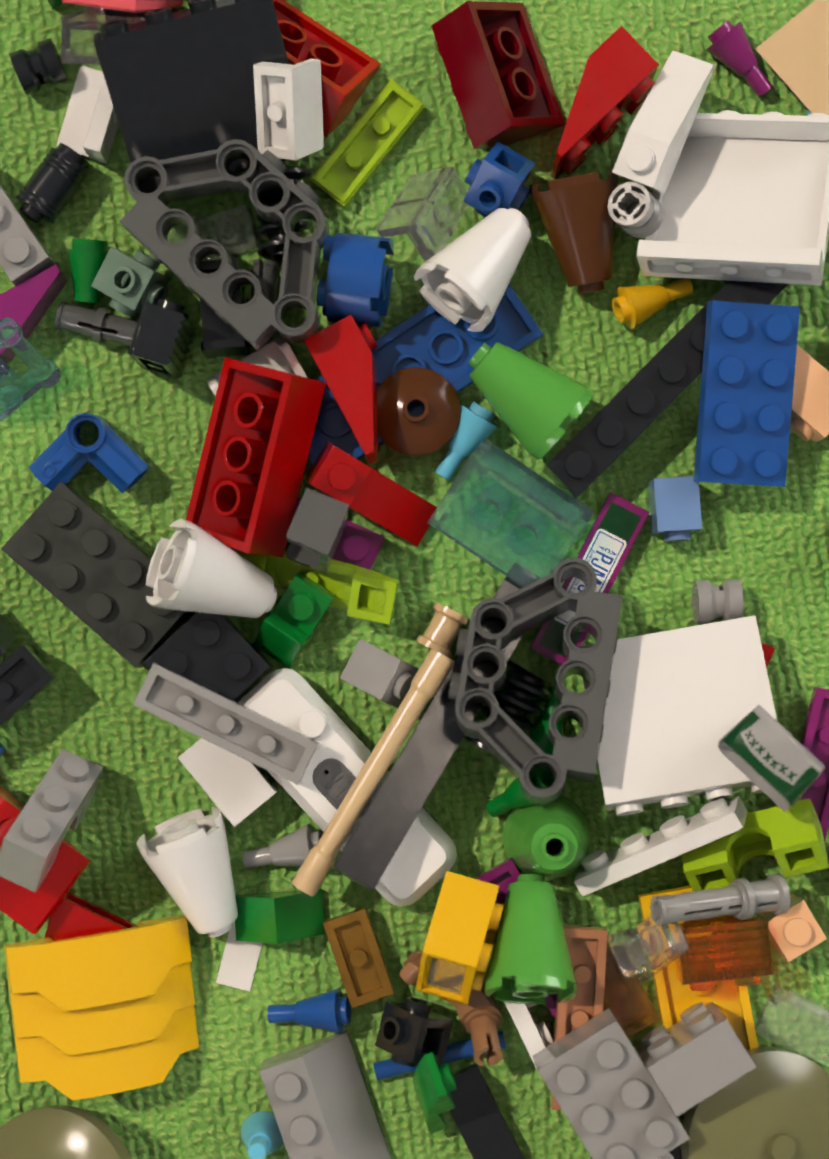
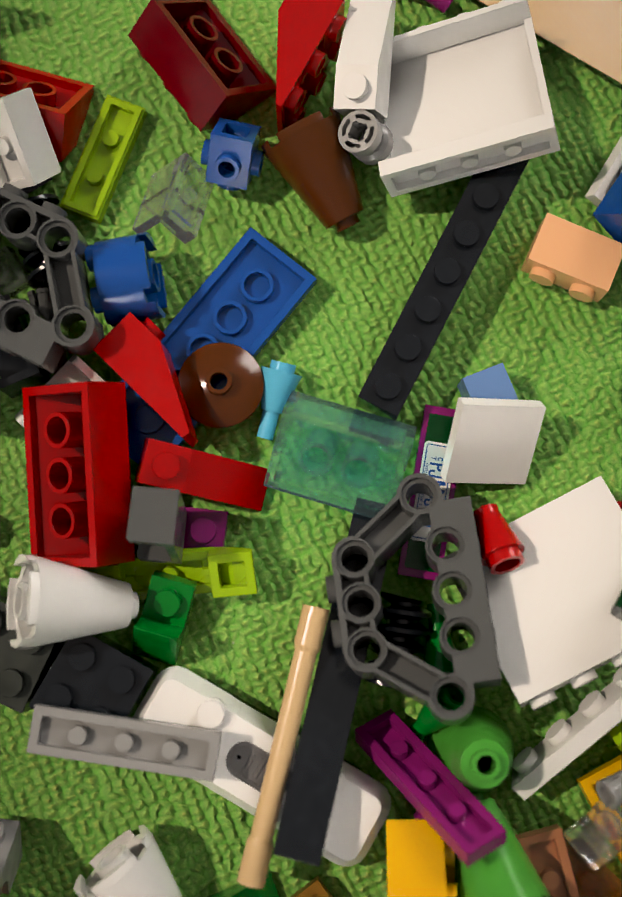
camera: 15 degrees left, 5 degrees down
white panel [178,738,278,827] -> none
light grey cone [243,824,322,869] -> none
light grey brick [340,639,419,708] -> none
white cone [414,208,531,332] -> none
tan connector [416,602,470,698] -> none
bright green cone [468,341,594,460] -> none
yellow cone [612,278,693,329] -> none
light grey wheel [692,579,744,624] -> none
blue plate [694,300,800,487] -> none
none -> magenta plate [354,709,507,867]
none -> white tile [440,397,546,484]
none -> red cone [473,504,525,575]

